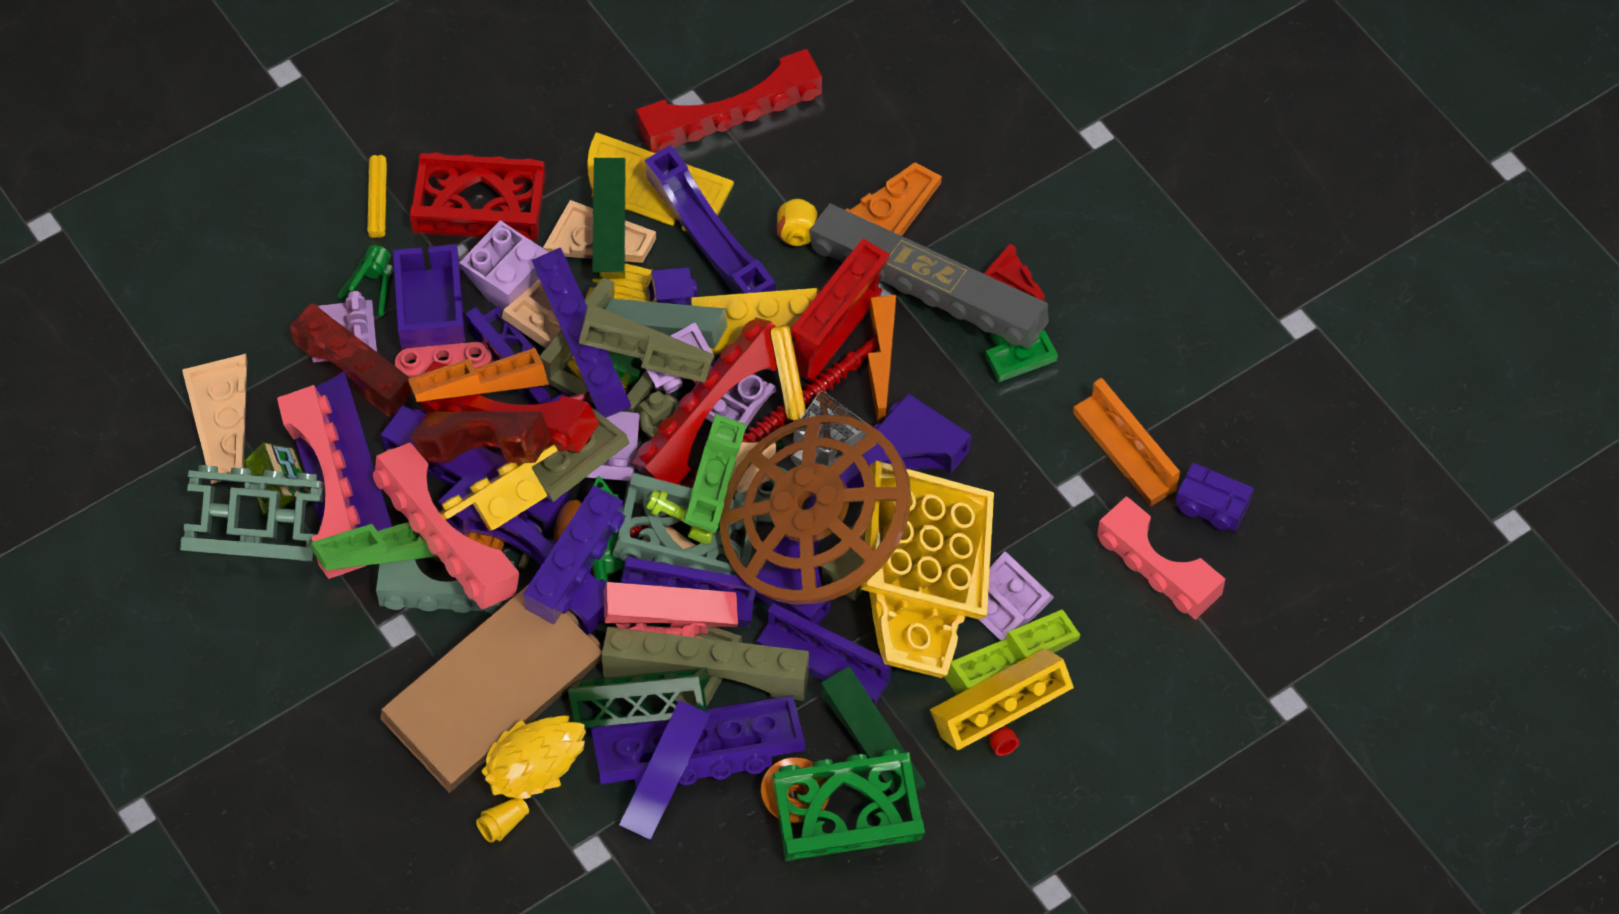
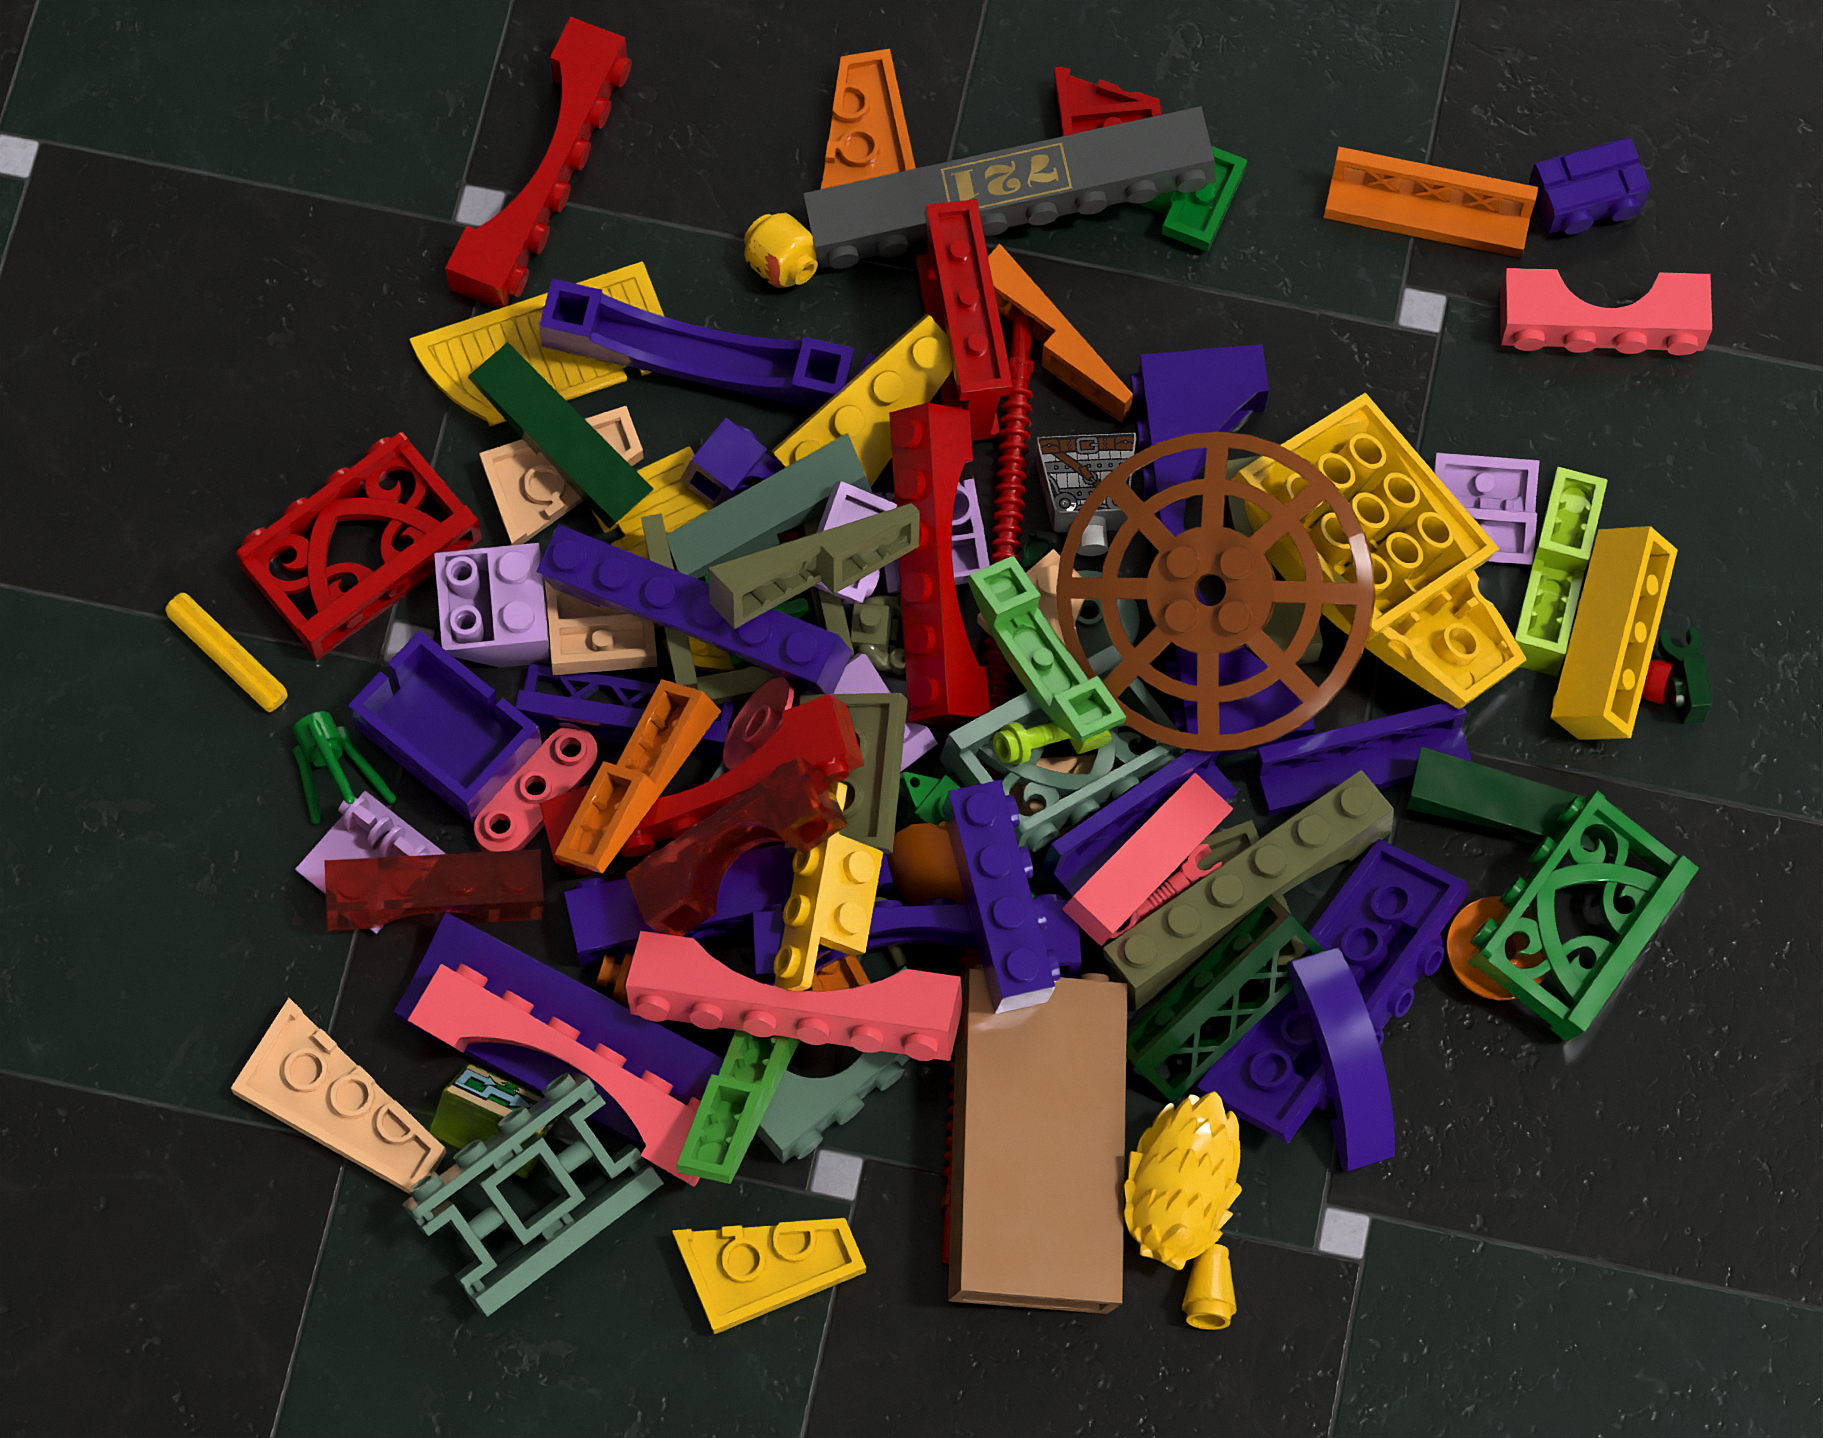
camera: 45 degrees left, 10 degrees up
yellow axle [771,325,806,421] -> none
none -> yellow wing [672,1218,866,1335]
none -> dark green plate [1658,627,1713,724]

